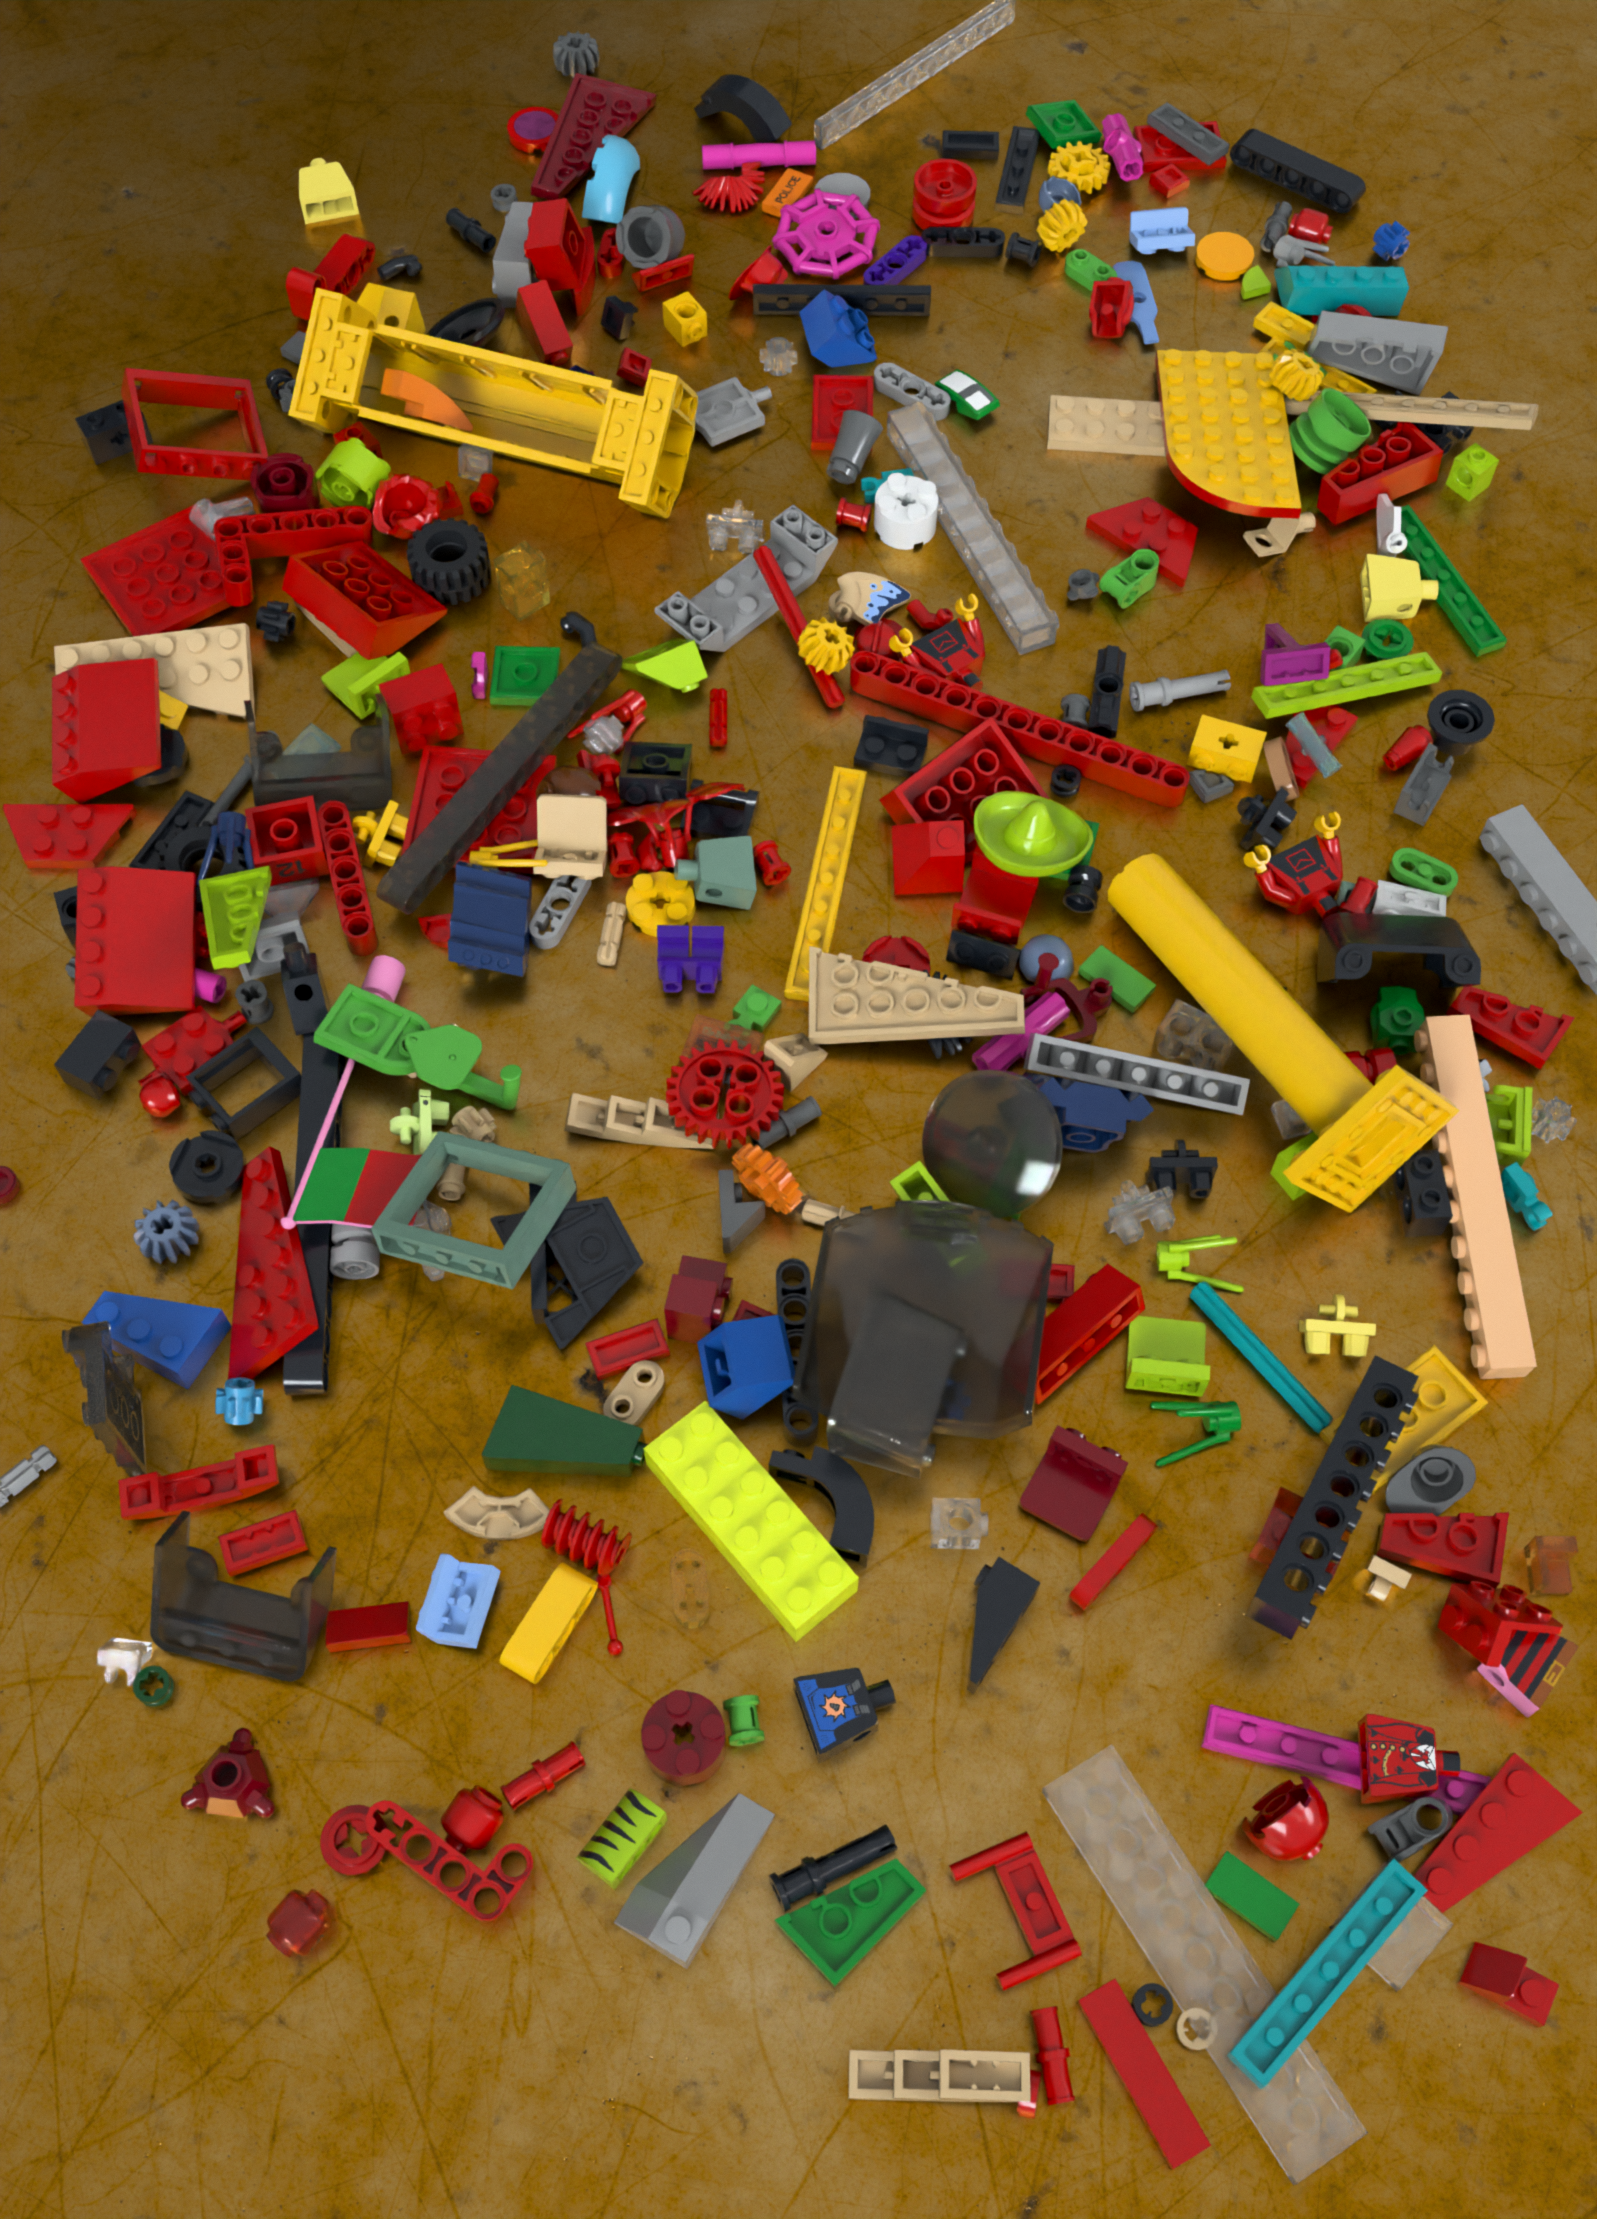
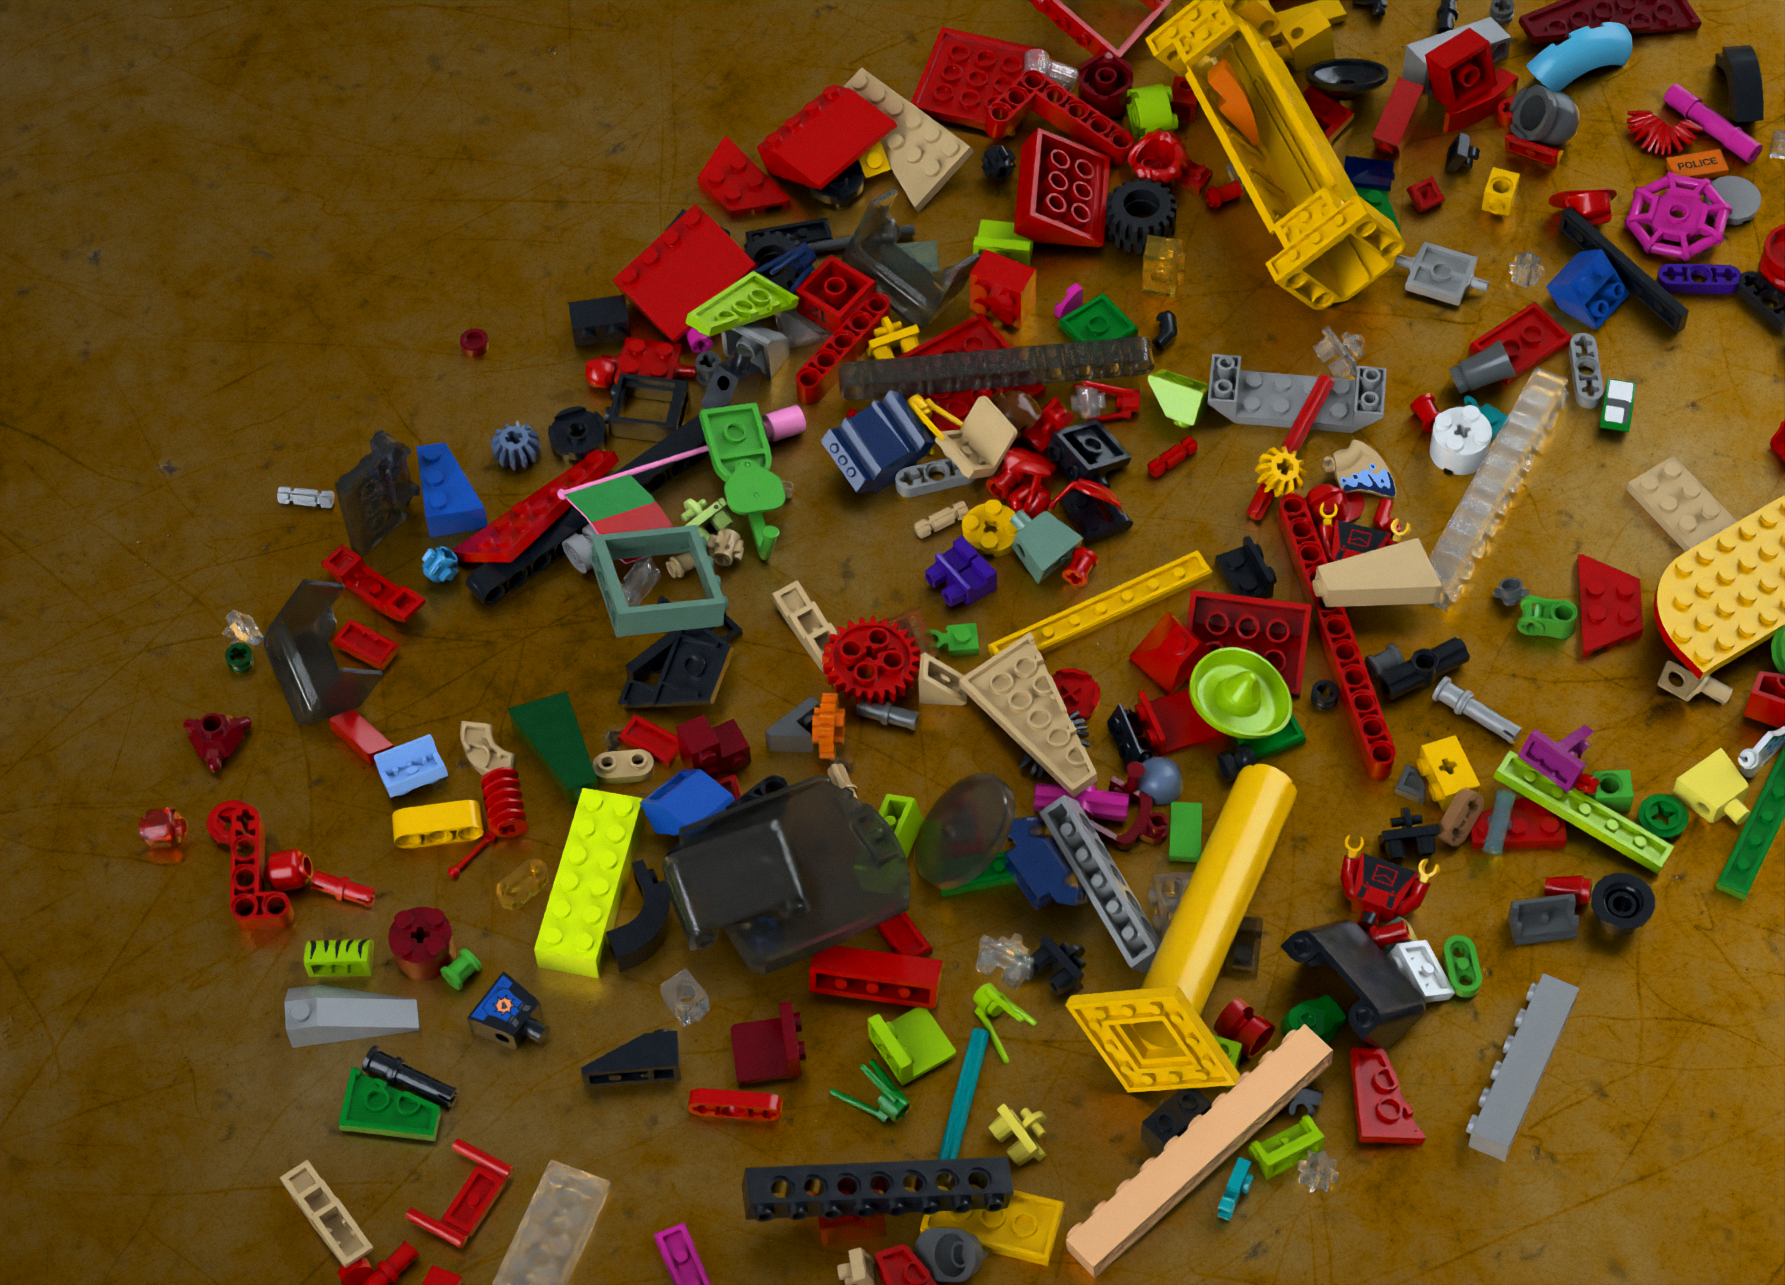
camera: 55 degrees right, 5 degrees down
none -> tan slope [1312,538,1442,607]

